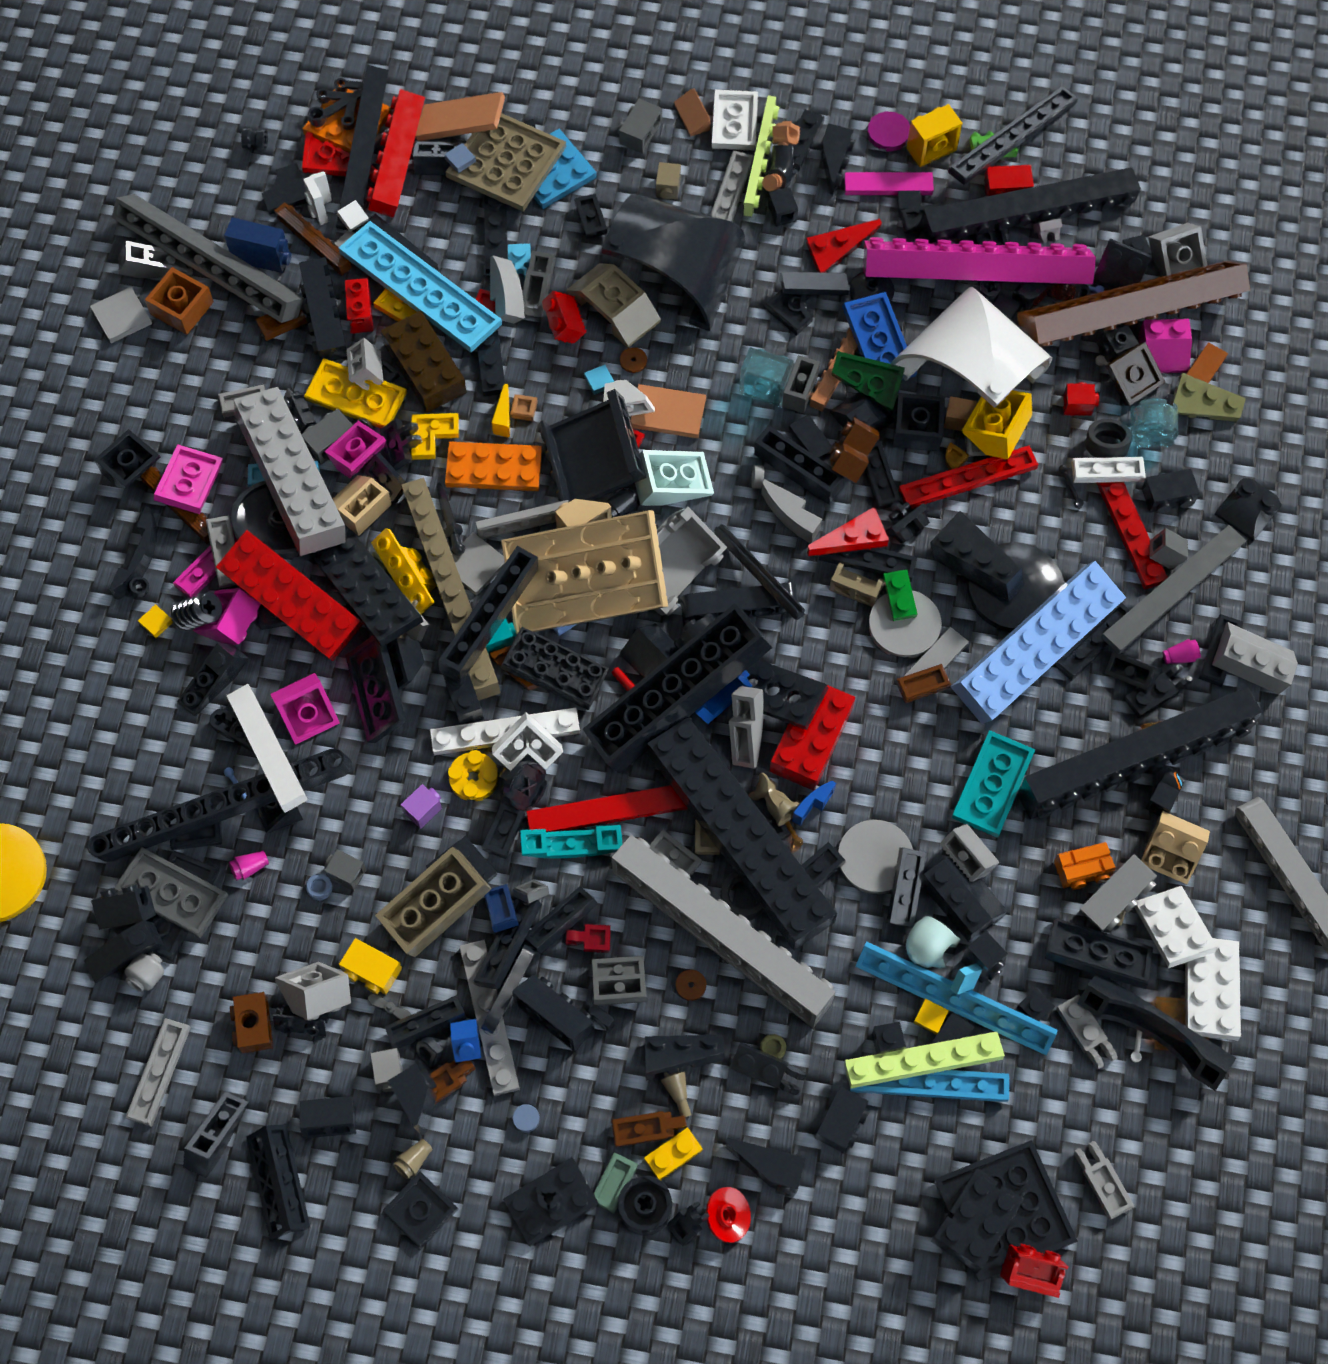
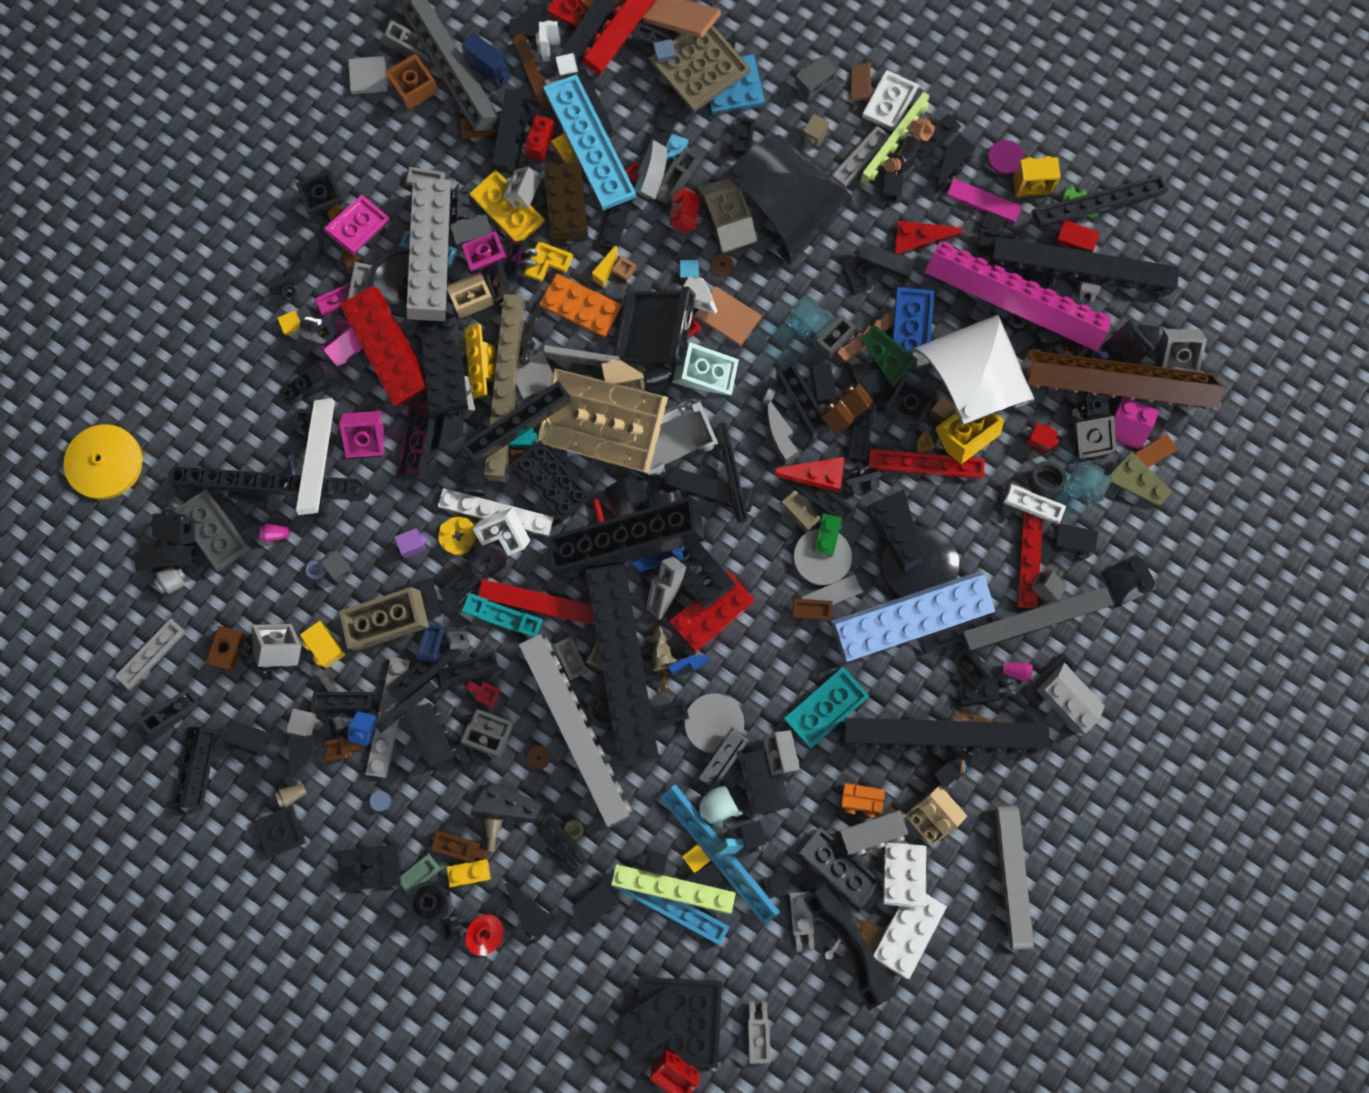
camera: 25 degrees right, 10 degrees up
black dish [850,272,895,302] -> none

